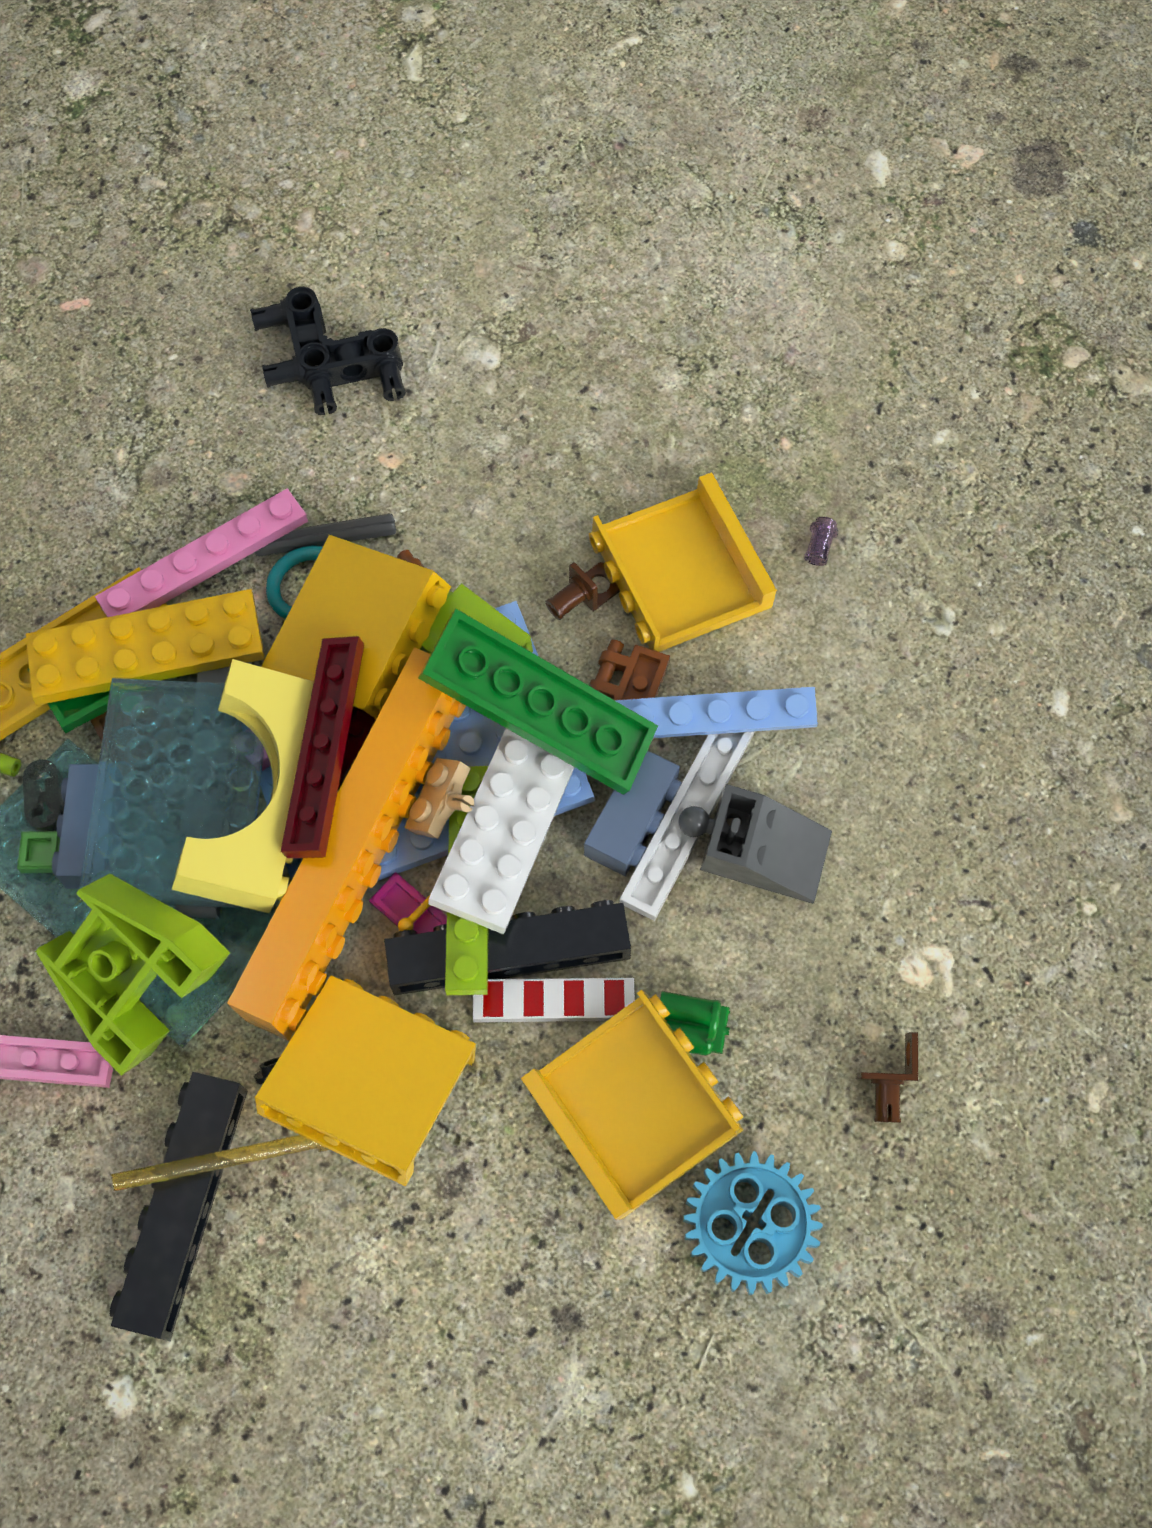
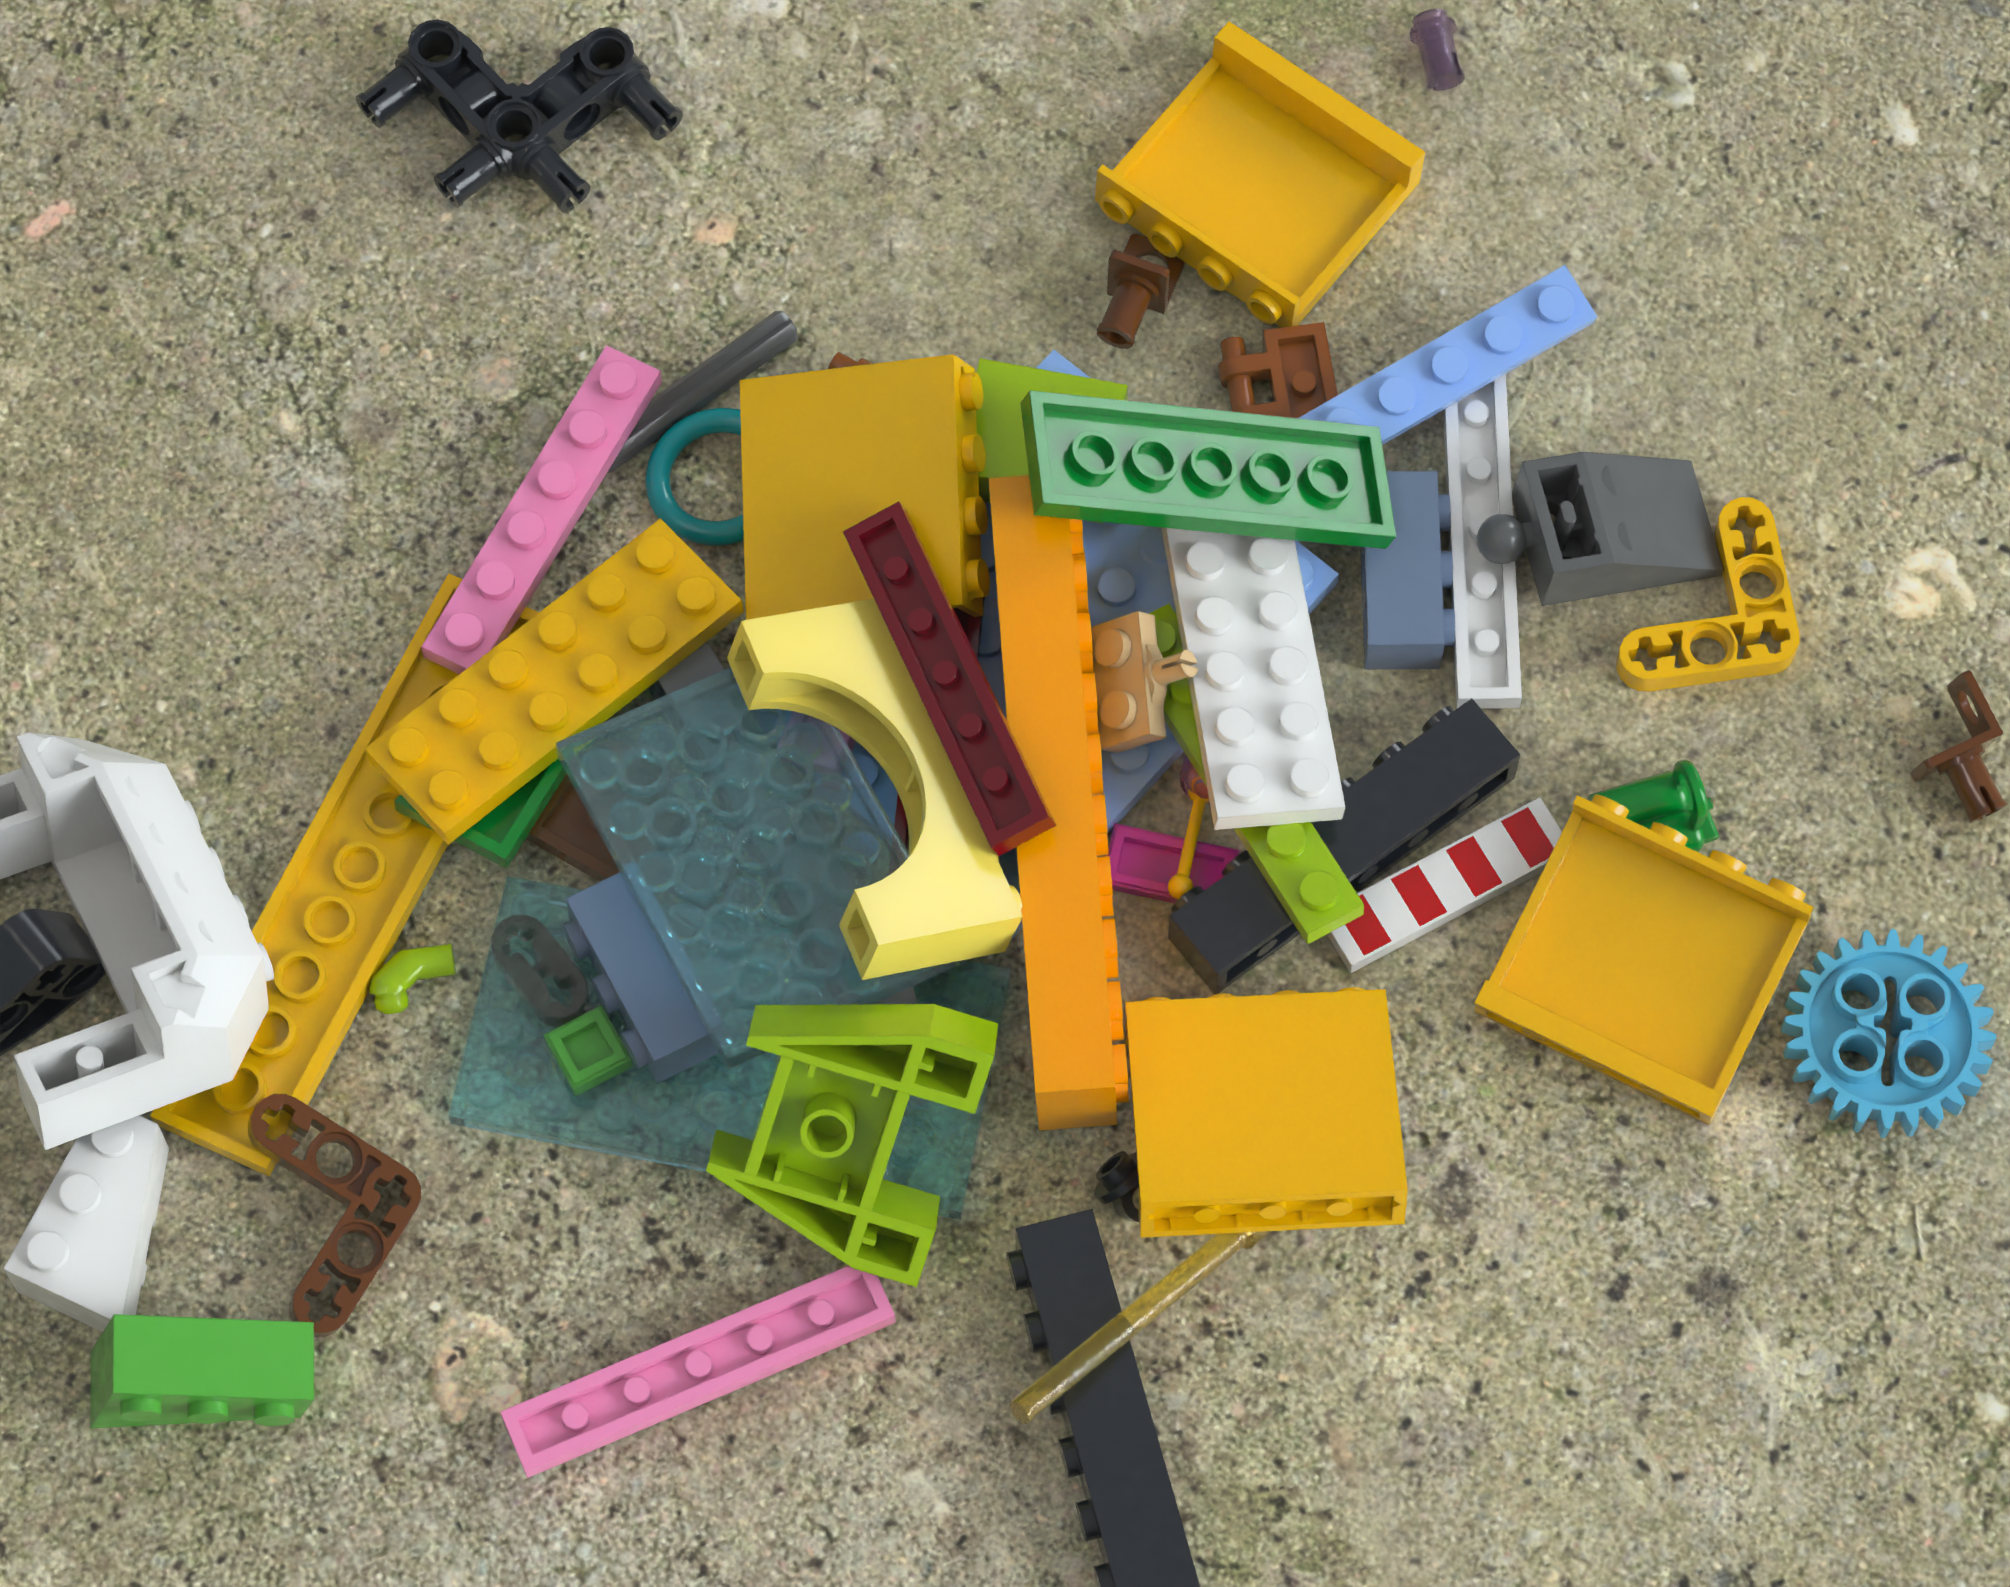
camera: 30 degrees left, 0 degrees up
none -> yellow beam [1616,497,1800,692]

